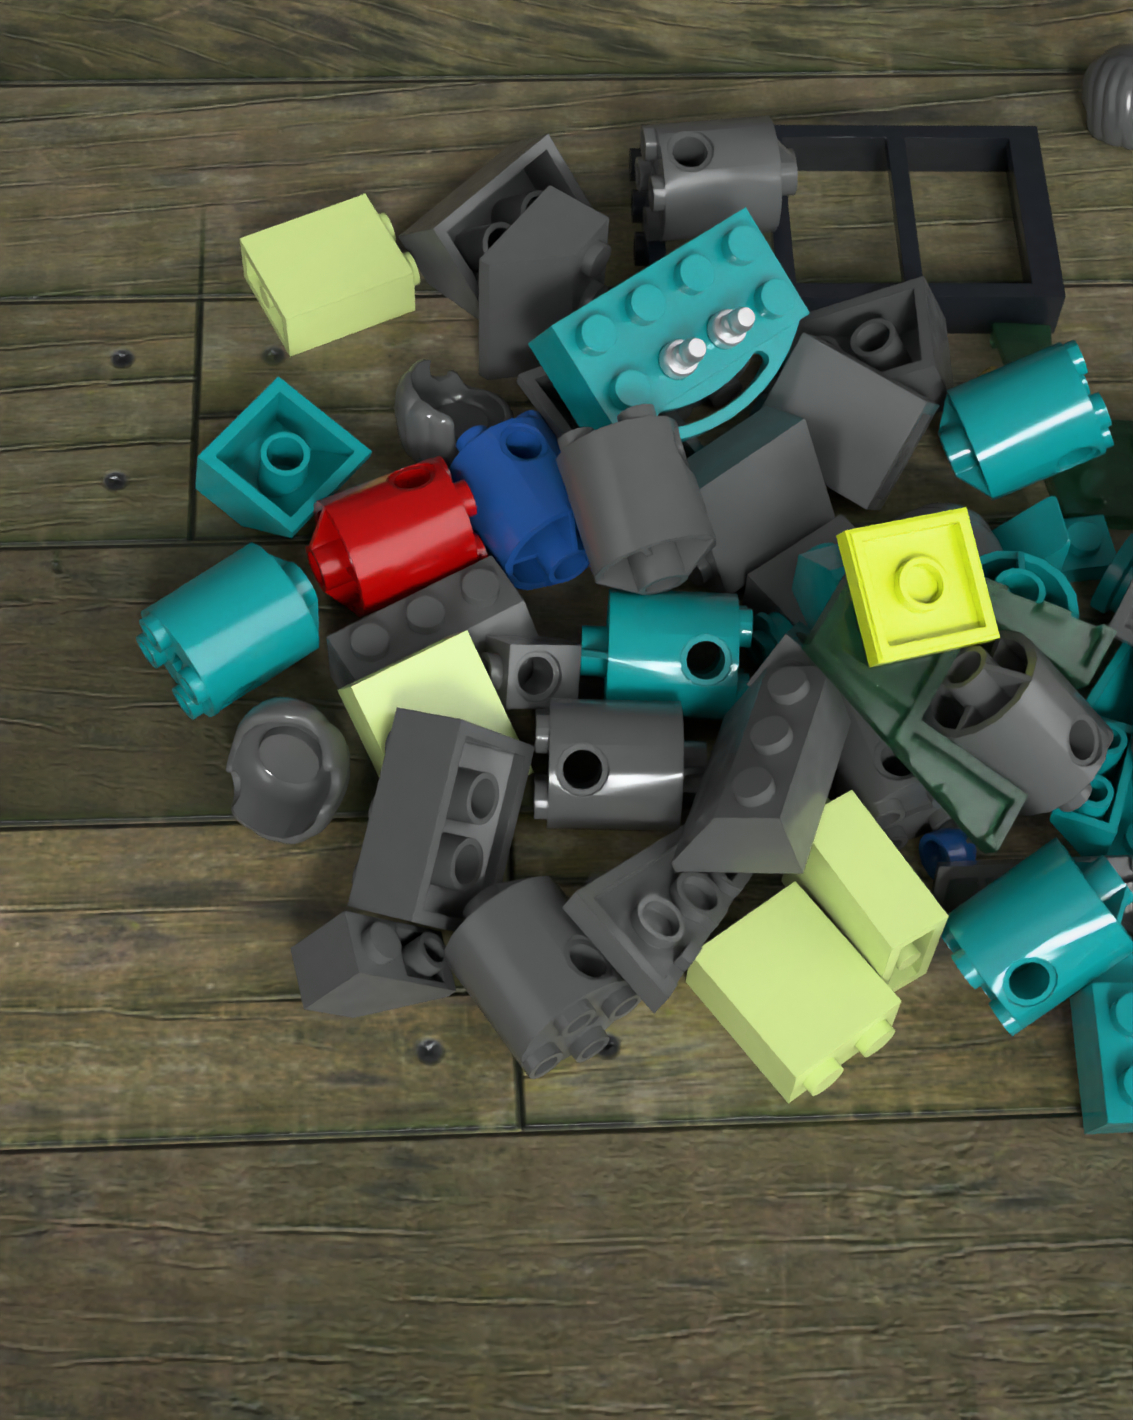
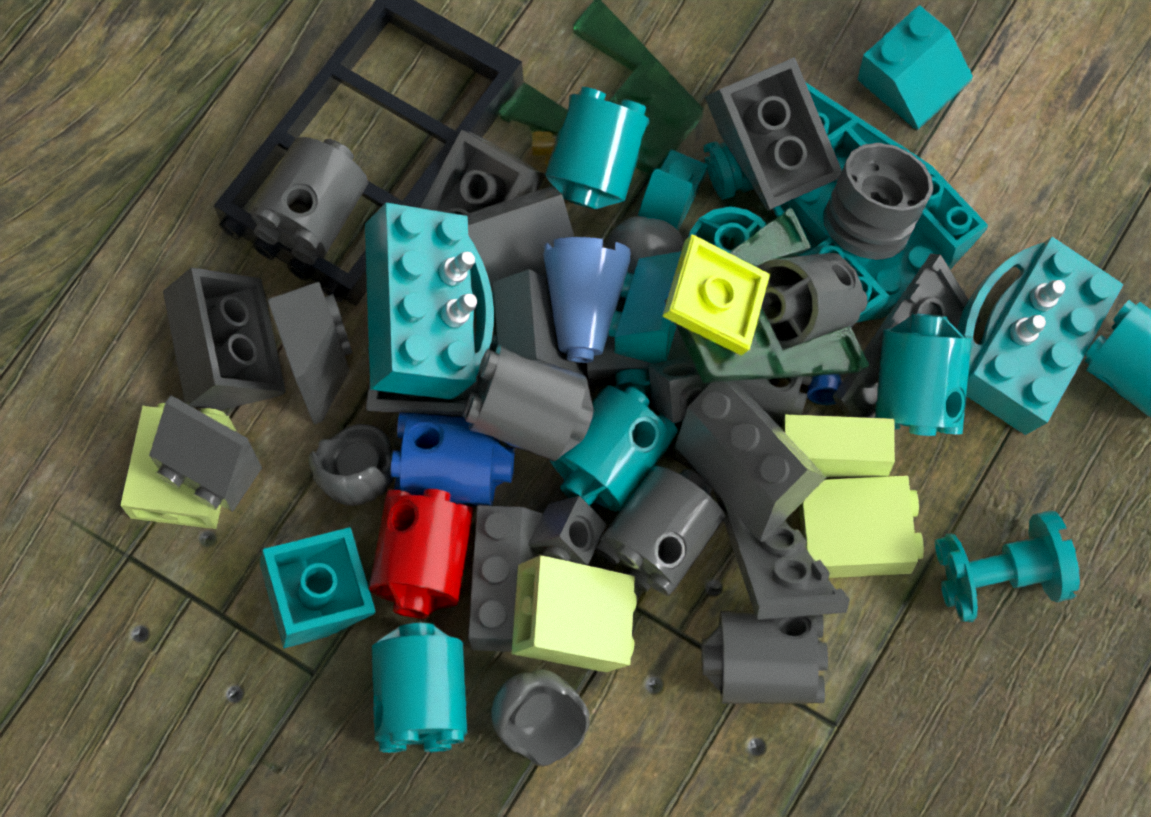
camera: 50 degrees left, 10 degrees up
dark grey slope [290,911,456,1018] -> none
dark grey slope [347,707,535,932] -> none
none -> dark grey slope [149,395,262,512]
none -> medium blue cone [543,237,631,363]
none -> teal piece [934,510,1080,623]

